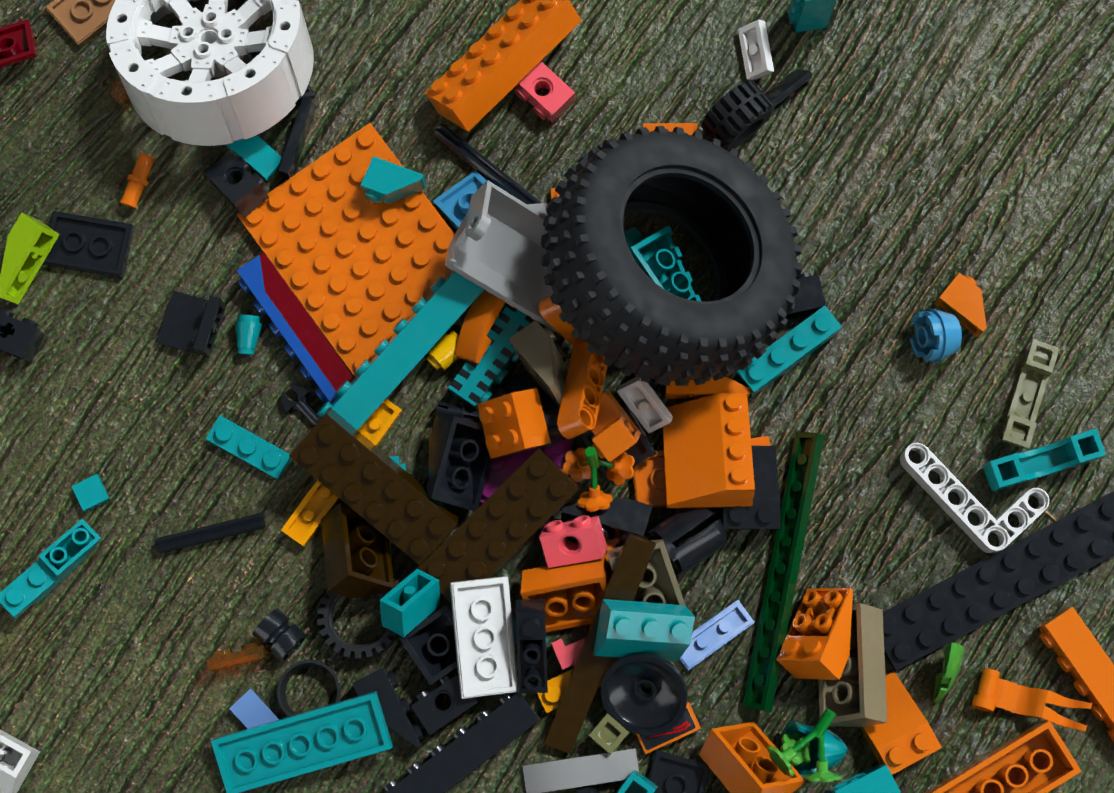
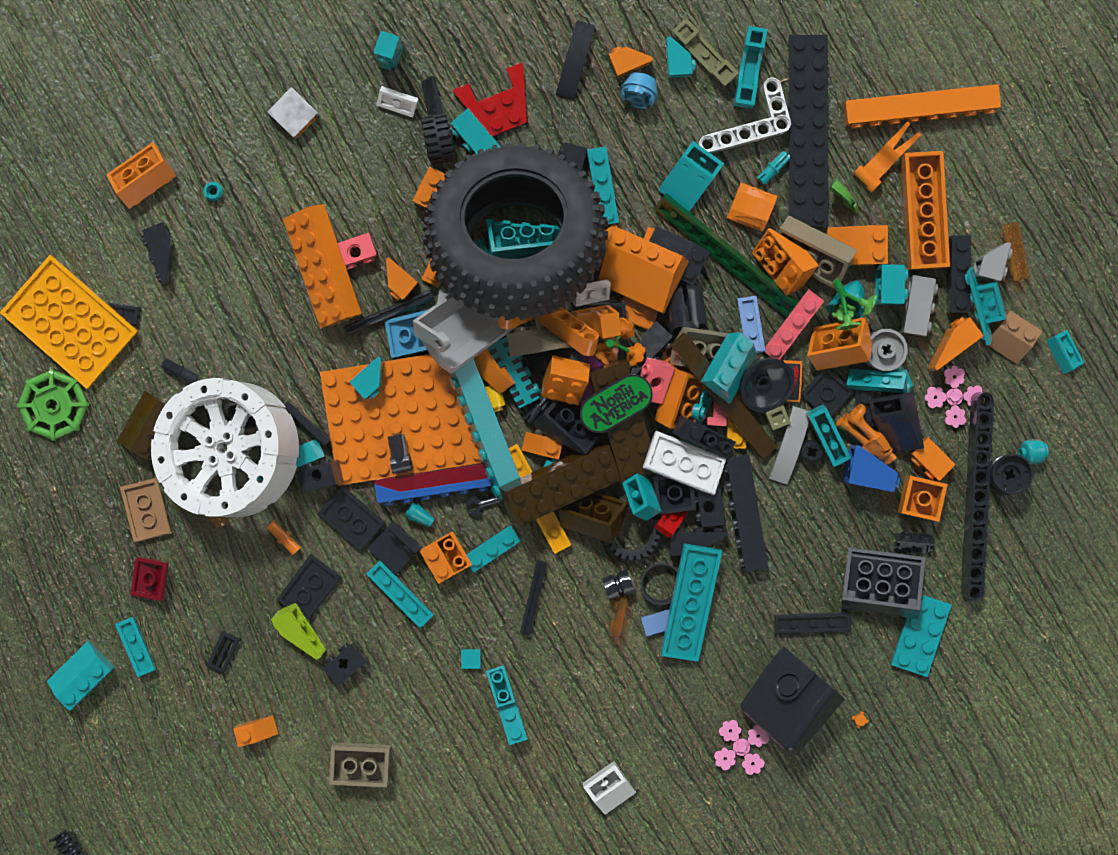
camera: 65 degrees left, 10 degrees up
none -> black tile [317,485,386,552]
none -> teal plate [367,561,434,628]
none -> orange slope [386,257,419,300]
none -> black piece [388,434,413,474]
none -> orange slope [419,531,472,584]
none -> teal brick [450,108,501,154]
none -> red wing [453,62,527,137]
none -> orange slope [522,432,562,459]
none -> black slope [556,20,595,99]
none -> tile [580,374,653,433]
none -> red plate [654,511,688,538]
none -> teal slope [658,141,724,211]
none -> teal slope [665,36,695,78]
none -> teal plate [691,389,712,424]
none -> orange slope [726,183,777,232]
none -> teal axle [757,151,791,186]
none -> coral plate [765,289,824,359]

